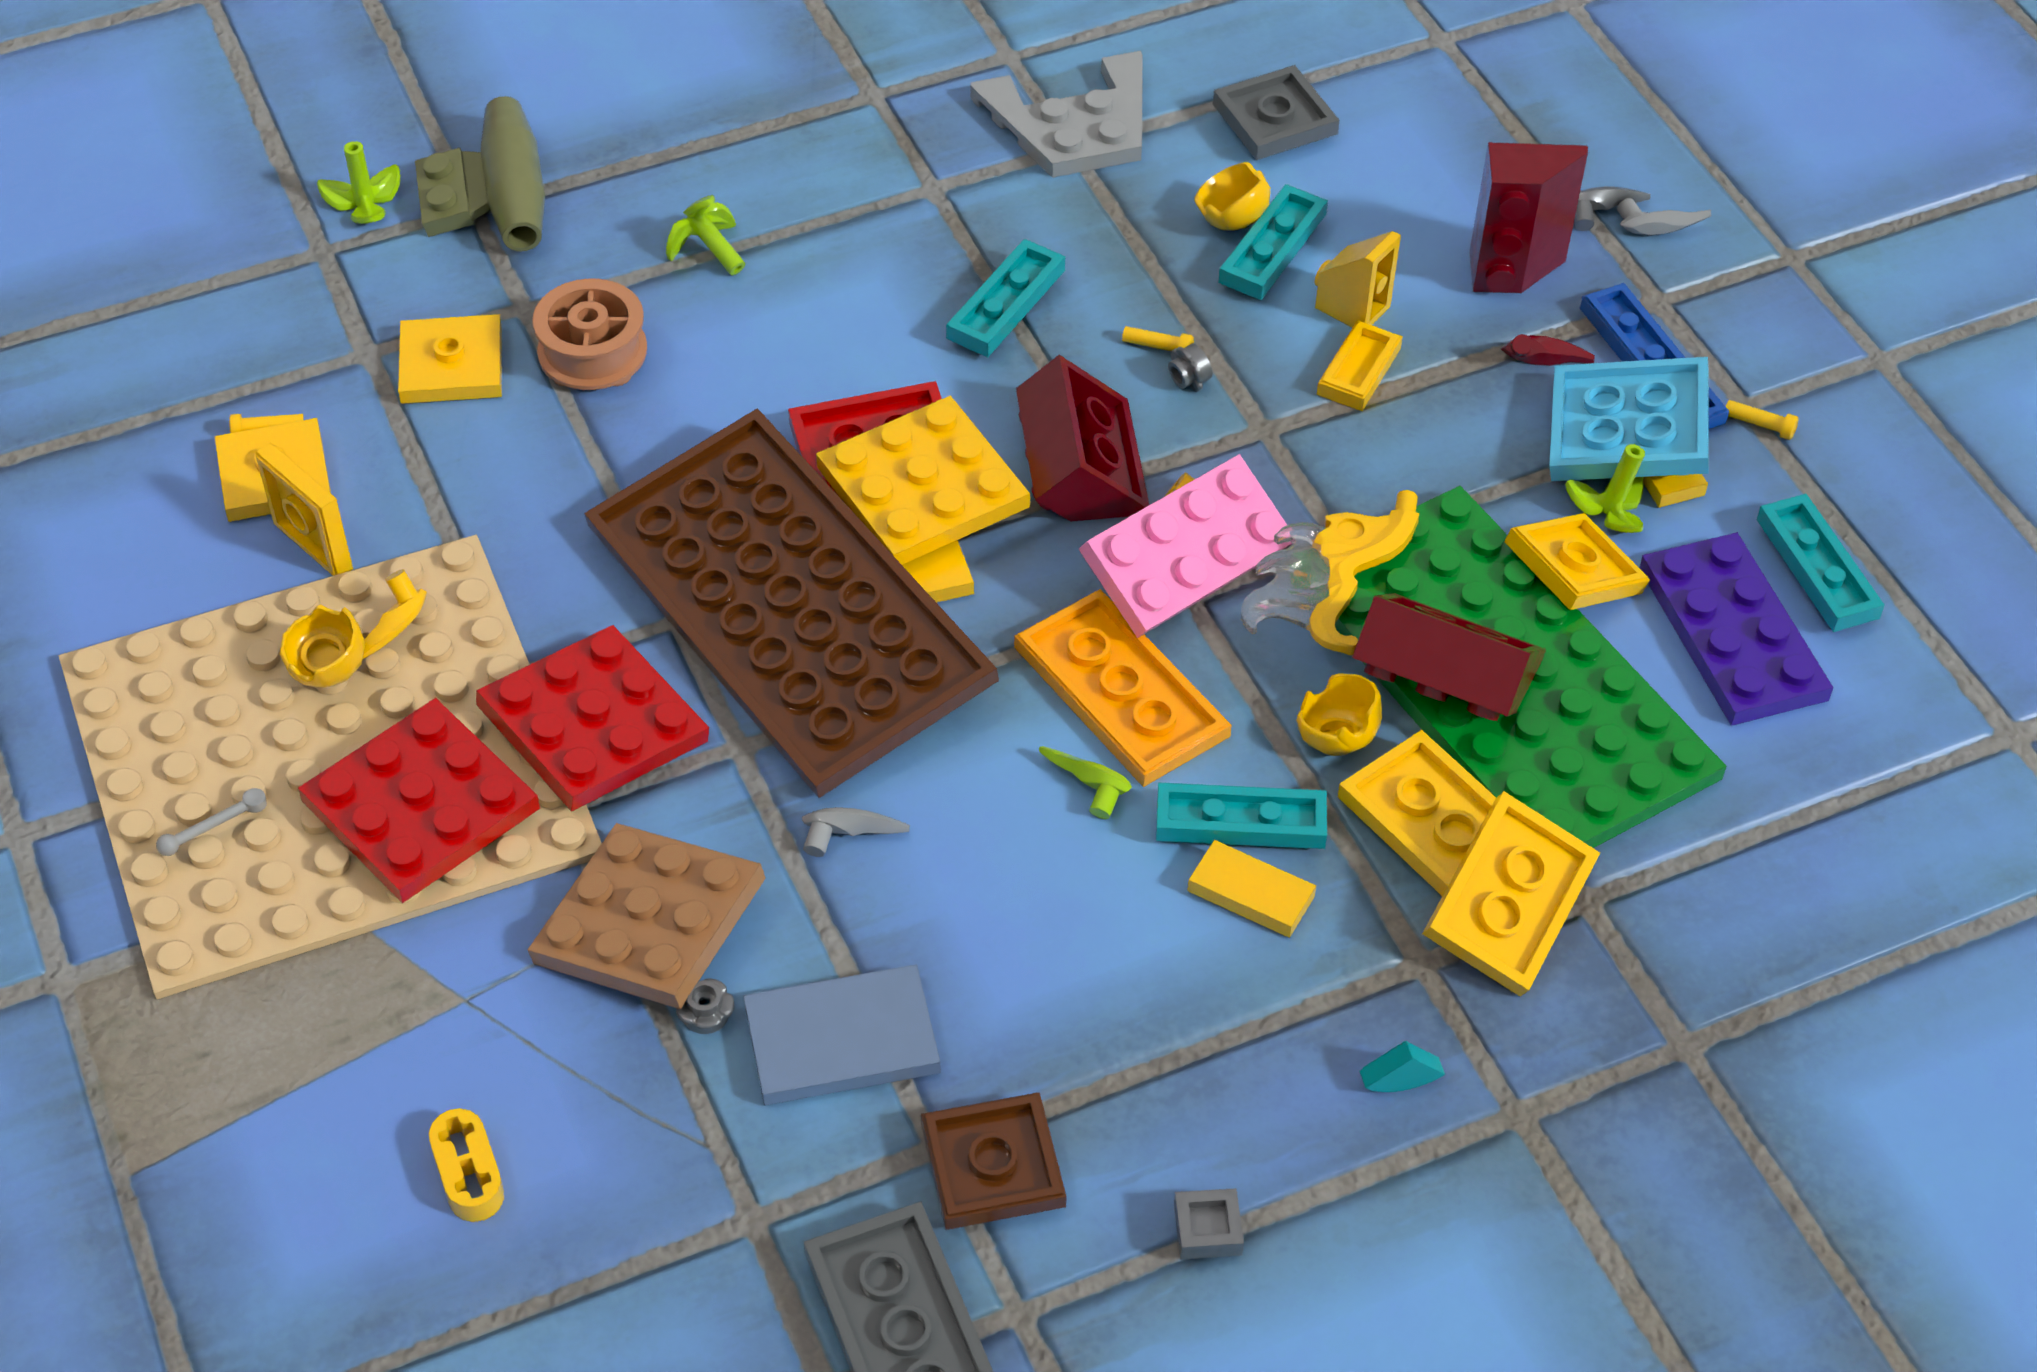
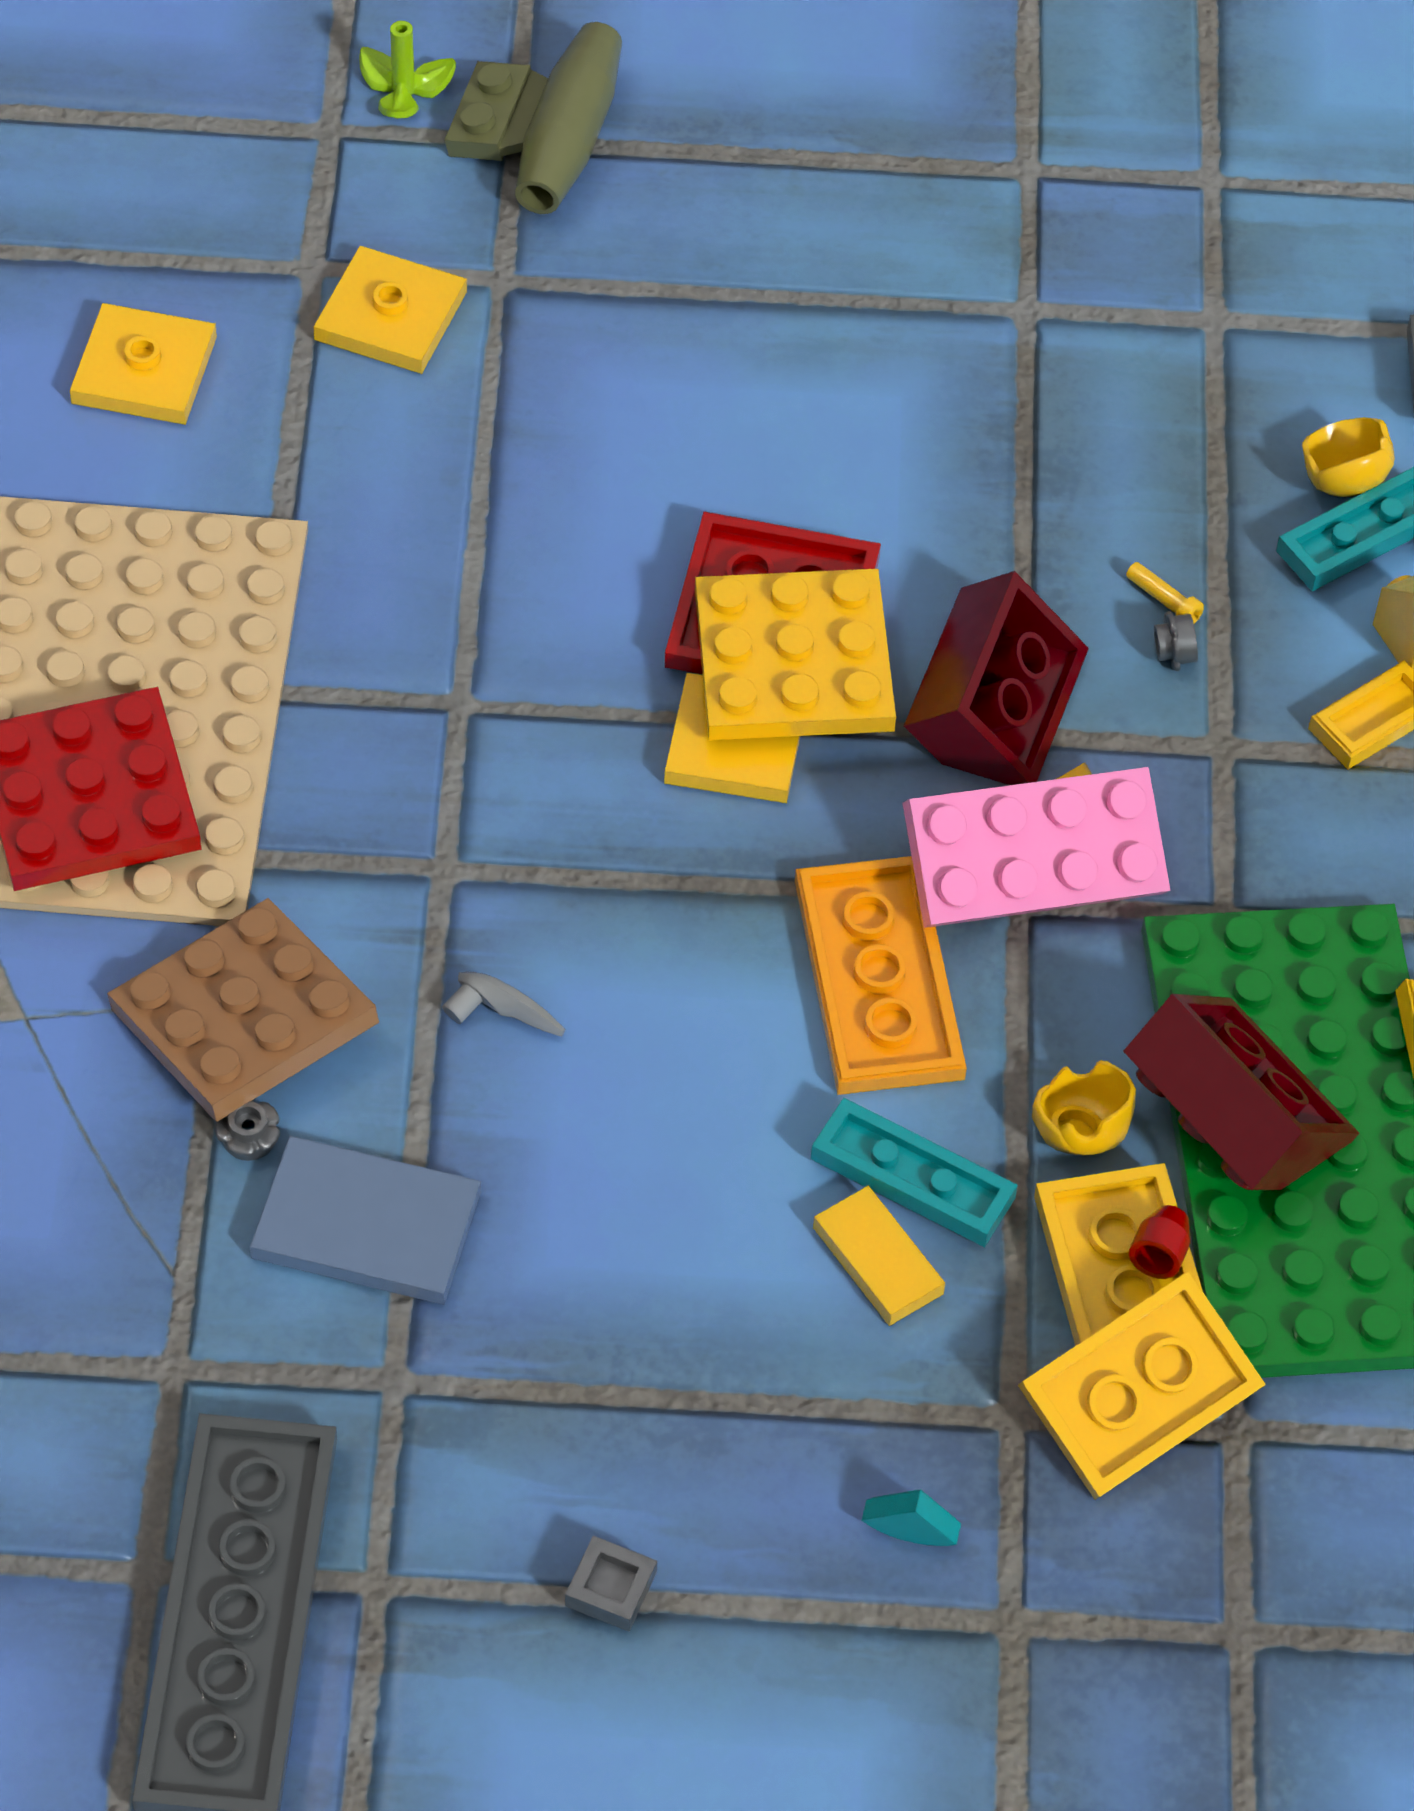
camera: 25 degrees right, 5 degrees up
yellow piece [229,414,304,433] -> none
yellow plate [256,443,353,576] -> none
yellow hair [279,605,365,688] -> none
yellow bar [363,569,427,659] -> none
red plate [476,625,710,812] -> none
nougat wheel [533,278,647,390] -> none
reddish brown plate [584,408,999,798] -> none
lime plant [666,195,746,276] -> none
reddish brown plate [921,1092,1067,1230] -> none
teal plate [946,238,1066,358] -> none
light grey wing [970,51,1143,178] -> none
lime bar [1039,746,1132,819] -> none
piece [1241,490,1419,655] -> none
none -> red hose [1129,1205,1190,1279]

